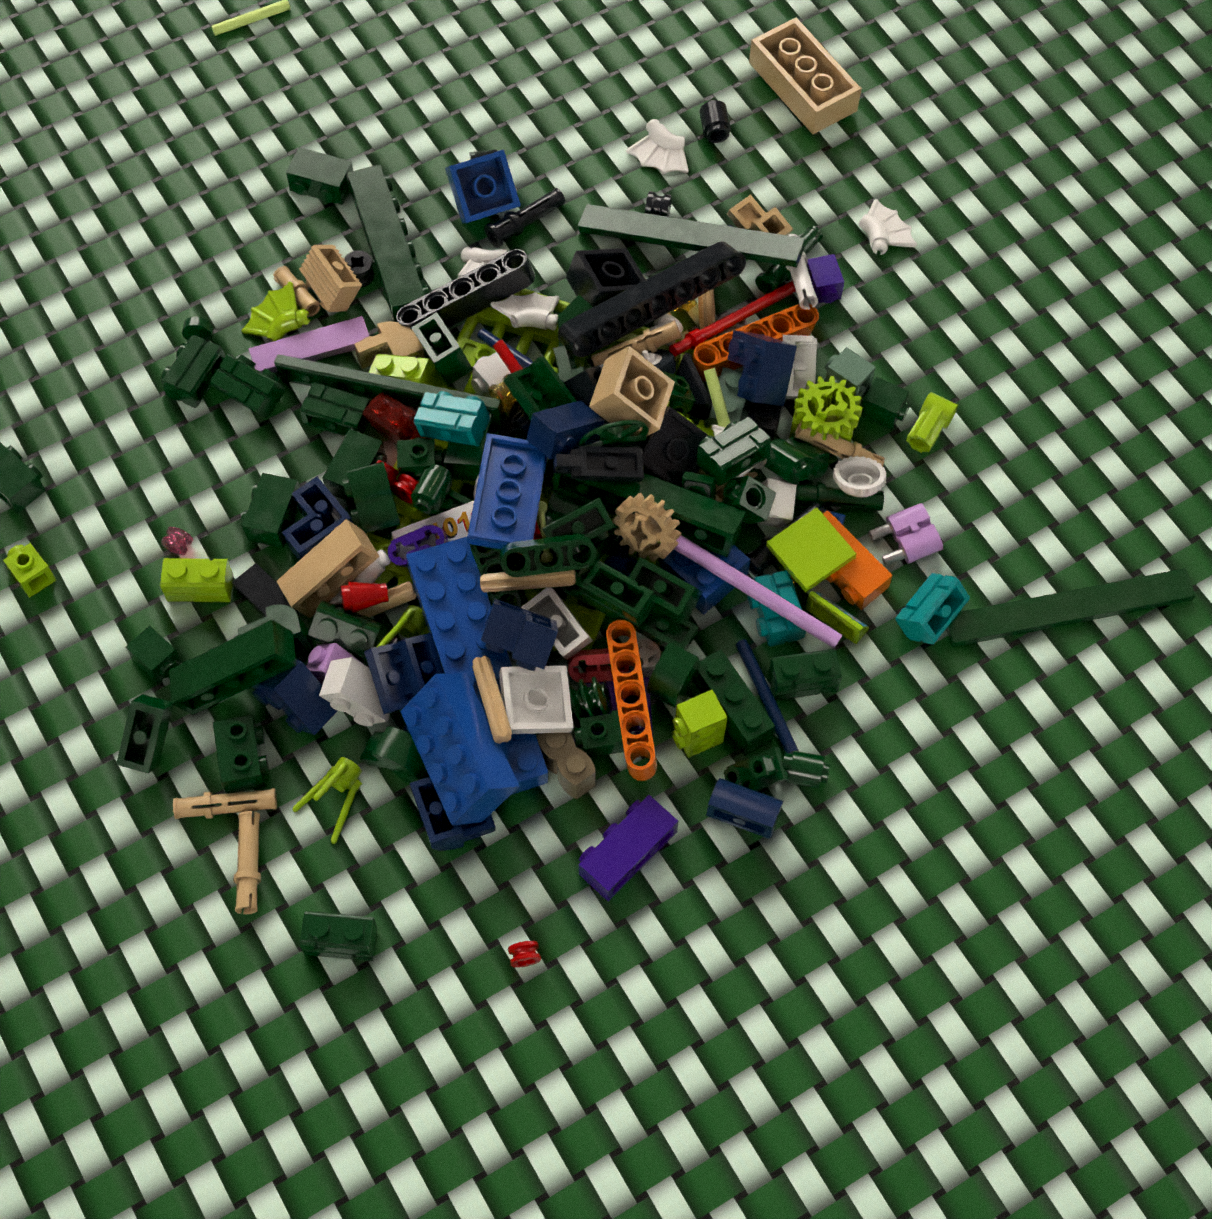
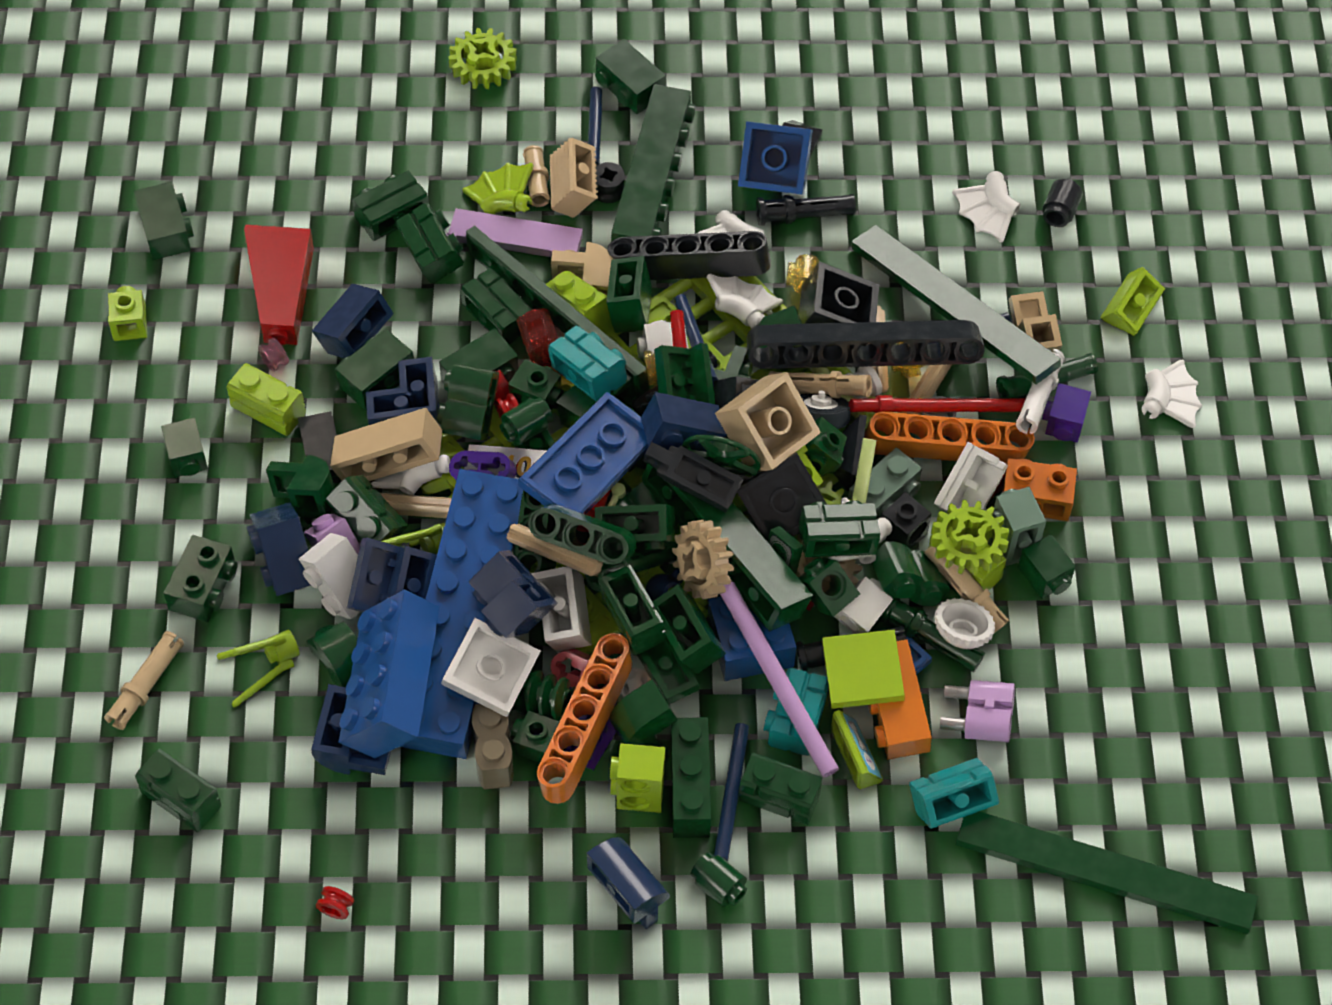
camera: 30 degrees right, 5 degrees down
dark green brick [116,694,174,773] -> none
dark green brick [169,620,296,715] -> none
tan pin [173,788,277,819] -> none
dark green tile [182,317,213,342] -> none
red cone [340,581,389,613] -> none
tan axle [472,656,512,744] -> none
dark purple brick [579,795,679,901] -> none
black wheel [644,191,672,217] -> none
dark green hips [724,747,789,792] -> none
dark blue brick [727,330,797,406] -> none
tan brick [749,17,862,134] -> none
lime piece [906,392,958,453] -> none
none -> red slope [244,225,314,346]
none -> dark blue brick [312,283,394,358]
none -> lime gear [448,28,517,89]
none -> dark blue bar [588,87,603,168]
none -> clear yellow gear [786,254,819,294]
none -> orange brick [1002,458,1077,521]
none -> lime slope [1100,267,1165,336]

